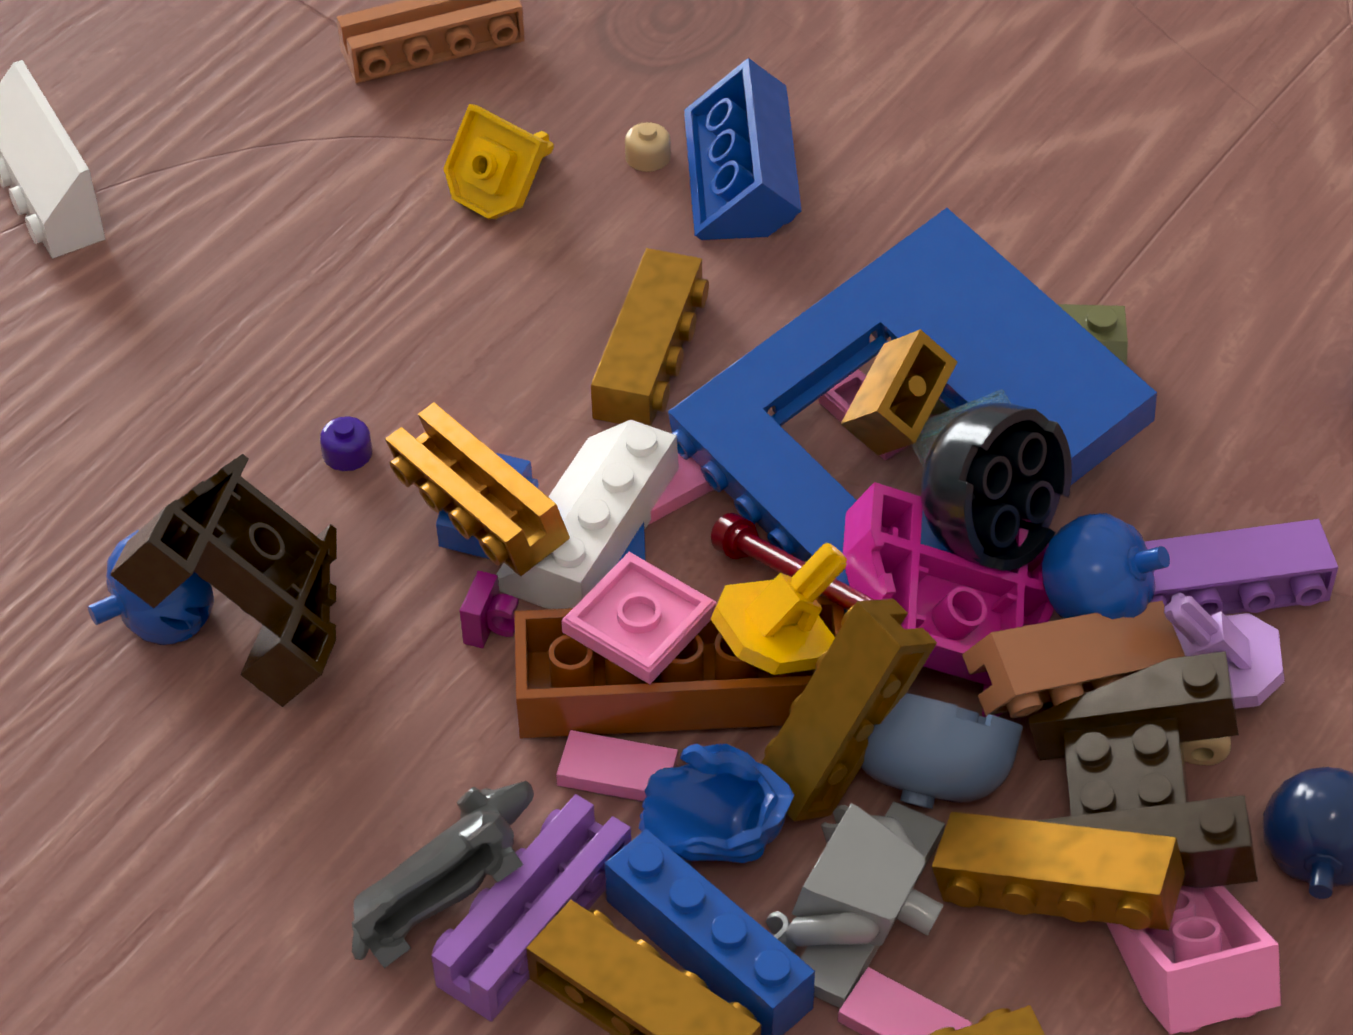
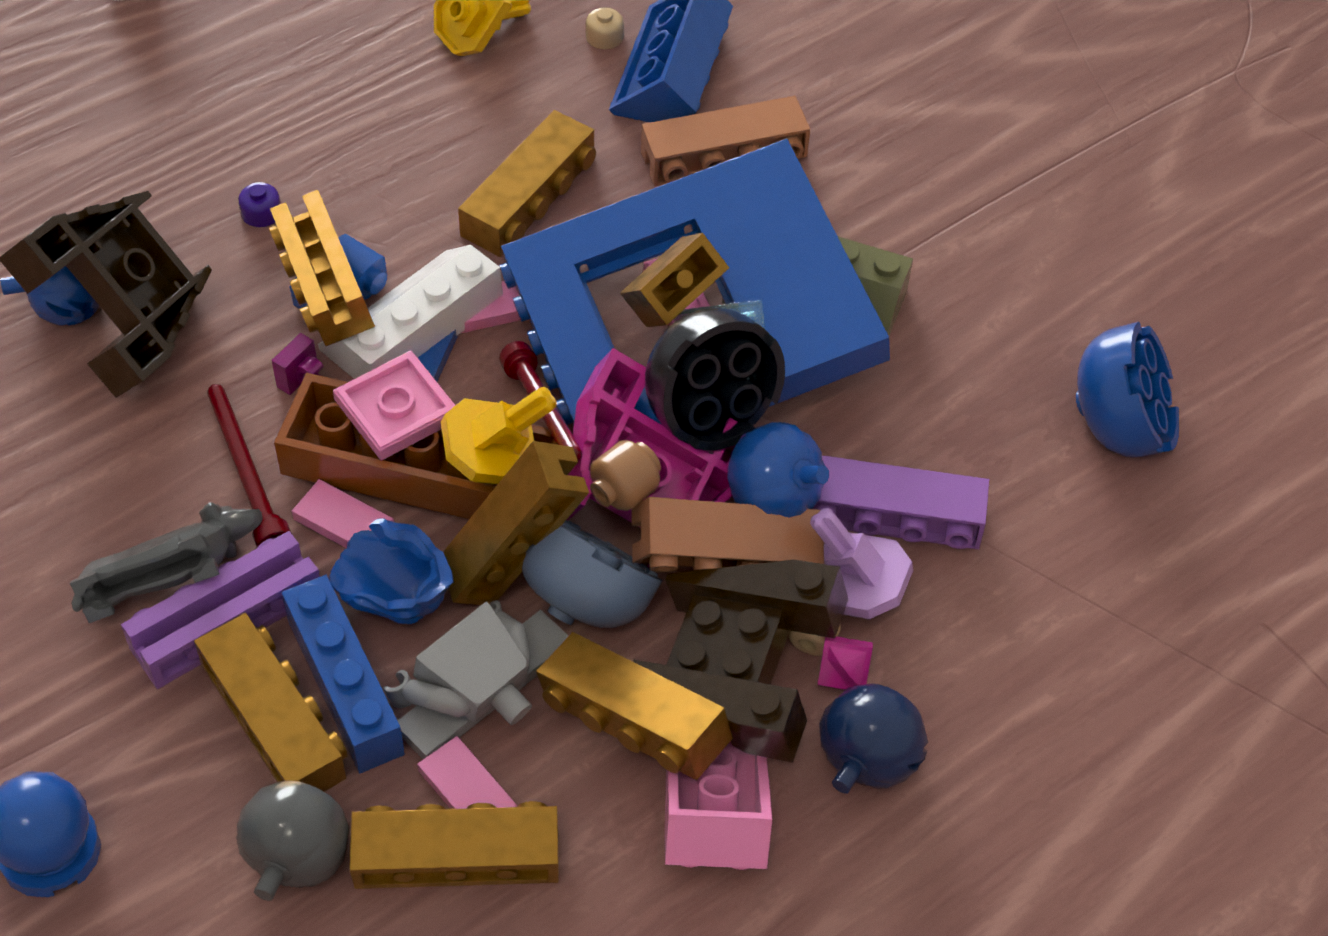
camera: 15 degrees right, 5 degrees up
none -> dark red piece [207,384,292,547]
none -> medium nougat head [590,440,661,511]
none -> nougat brick [641,95,810,187]
none -> dark pink tile [818,636,873,690]

